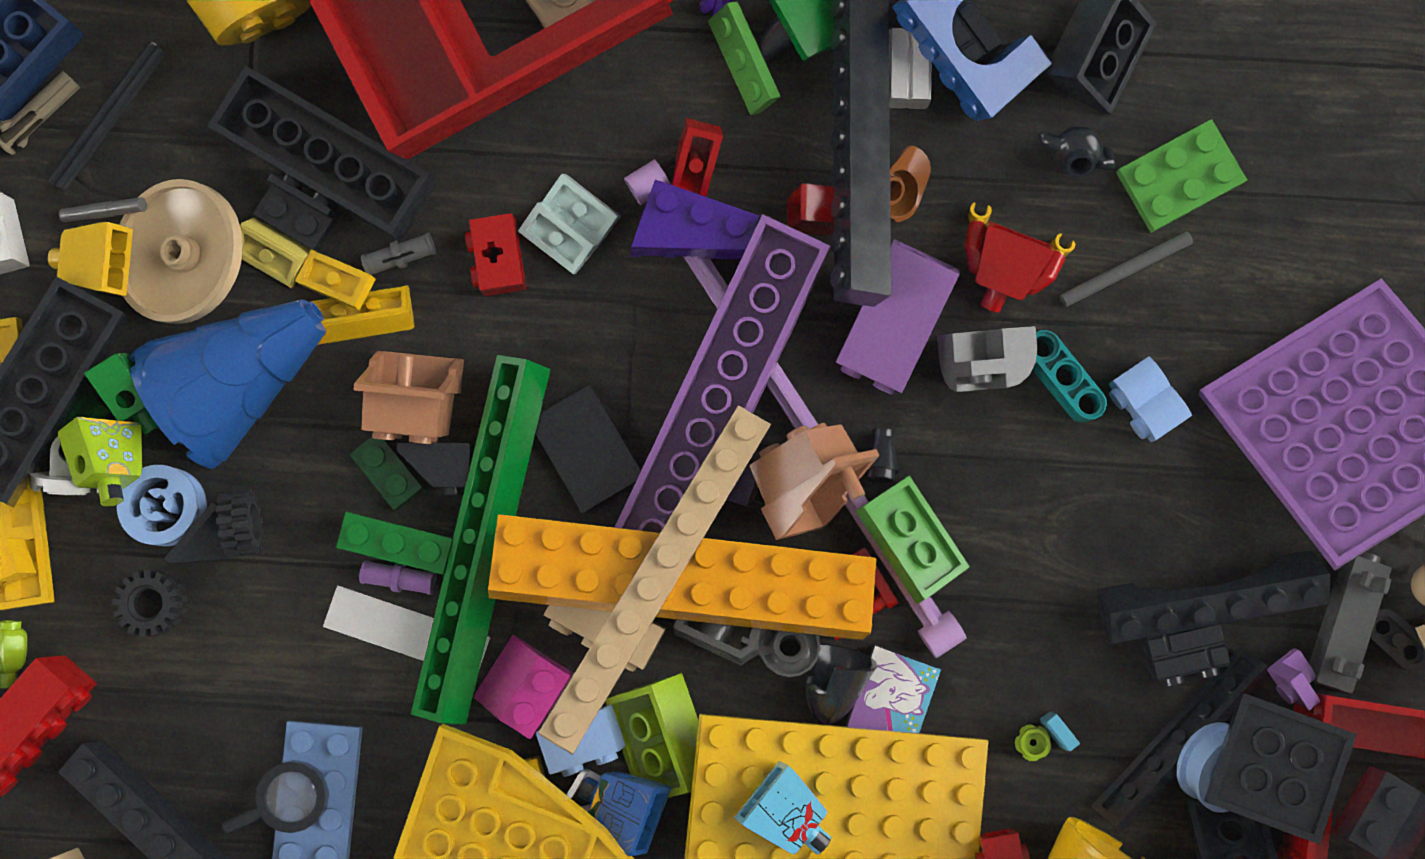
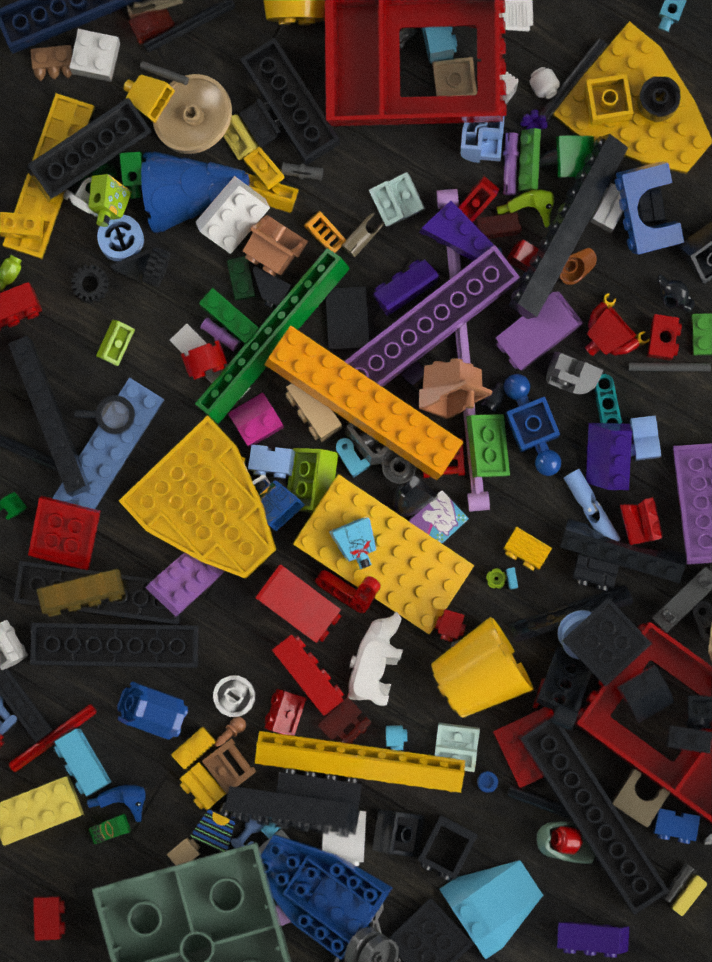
camera: 25 degrees right, 0 degrees up
red brick [465,213,527,296] -> none
tan plate [538,405,771,755] -> none
medium lavender bracket [1267,648,1320,710] -> none
none -> lime slope [96,320,135,366]
none -> clear red slope [129,9,175,45]
none -> red brick [181,340,227,380]
none -> white brick [196,176,270,254]
none -> light orange slope [303,211,346,253]
none -> medium azure leg [336,438,370,478]
none -> dark tan piece [341,213,384,258]
none -> dark purple slope [374,259,439,317]
none -> light blue brick [460,116,504,163]
none -> clear red panel [477,213,521,239]
none -> lime animal [497,190,554,228]
none -> medium lavender pin [503,133,519,195]
none -> yellow brick [503,527,552,571]
none -> blue brick [504,374,561,476]
none -> light blue piece [564,469,621,541]
none -> dark purple slope [586,423,632,490]
none -> red piece [620,497,663,545]
none -> red brick [647,314,682,361]

